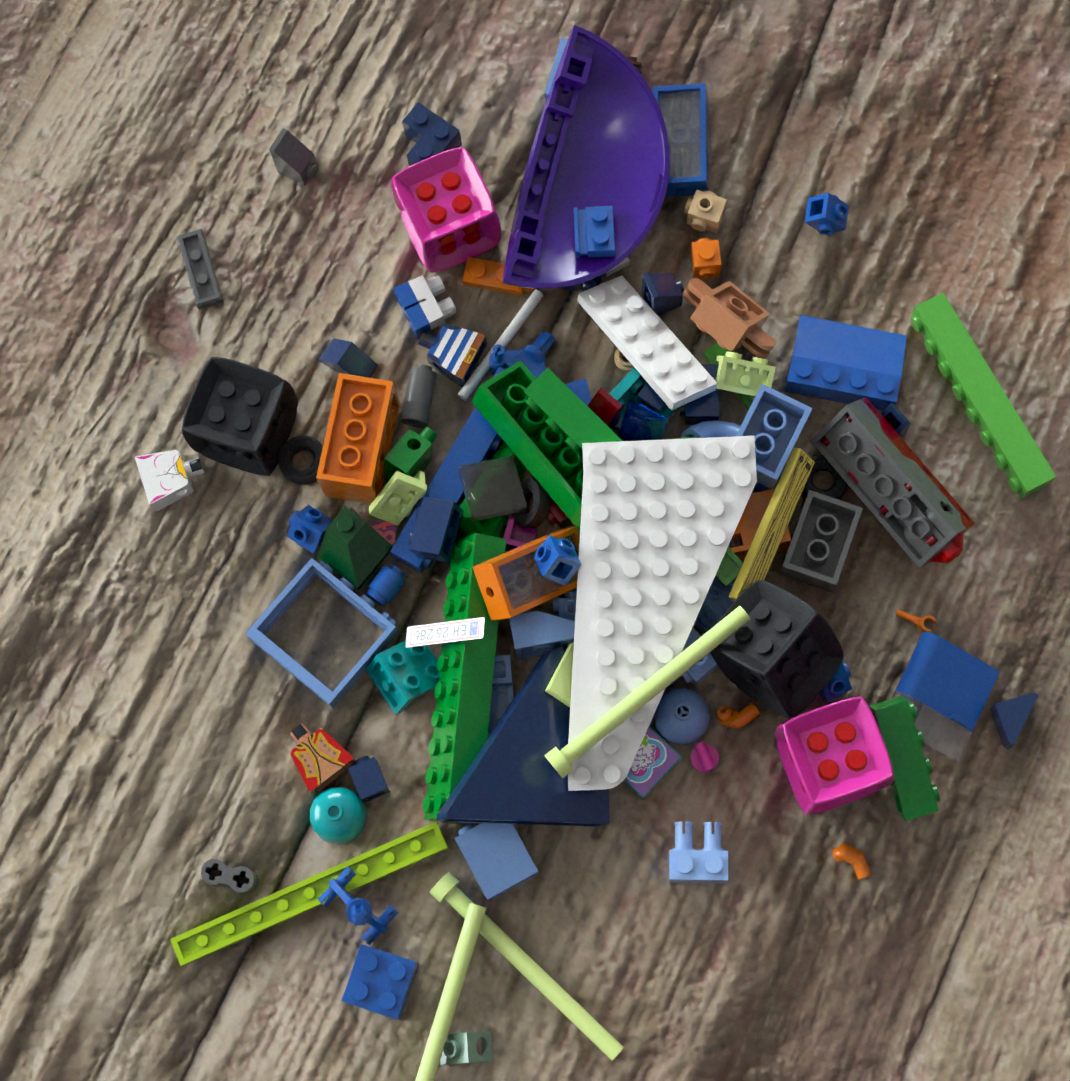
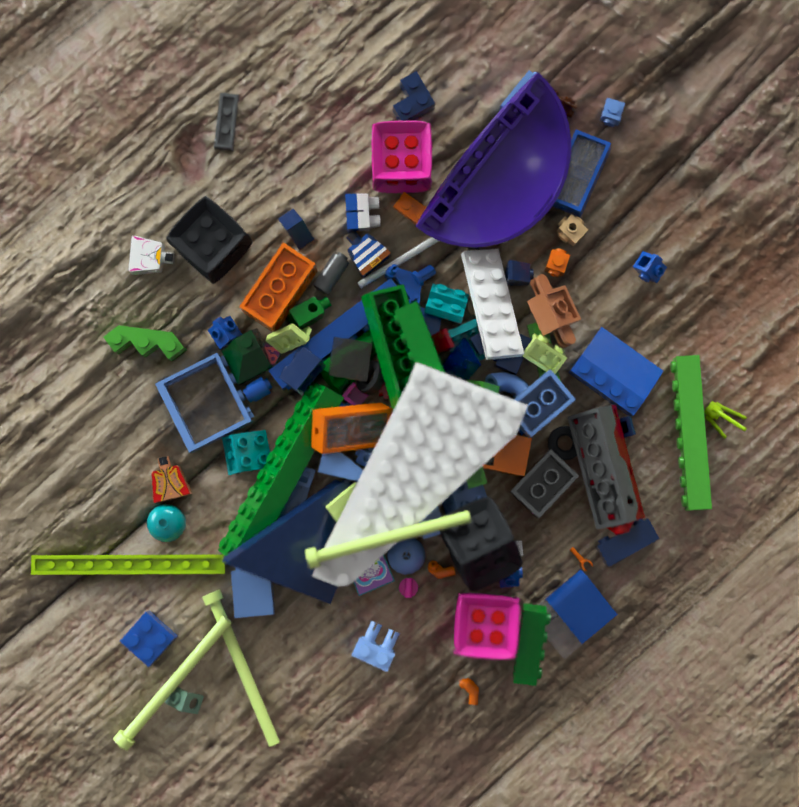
camera: 15 degrees right, 10 degrees up
dark grey axle [201,859,259,895] -> none
dark grey slope [269,128,318,186] -> none
black tyre [278,435,323,485] -> none
blue axle [318,866,399,945] -> none
dark blue brick [348,756,390,803] -> none
white sticker [405,617,485,647] -> none
blue brick [534,535,582,586] -> none
blue plate [573,206,615,258] -> none
light yellow tile [729,448,815,601] -> none
dark blue slope [990,692,1038,749] -> none
none -> bright green brick [103,325,187,361]
none -> teal plate [424,284,469,324]
none -> dark blue brick [595,518,660,567]
none -> medium blue bracket [600,98,625,127]
none -> lime plant [704,401,747,439]

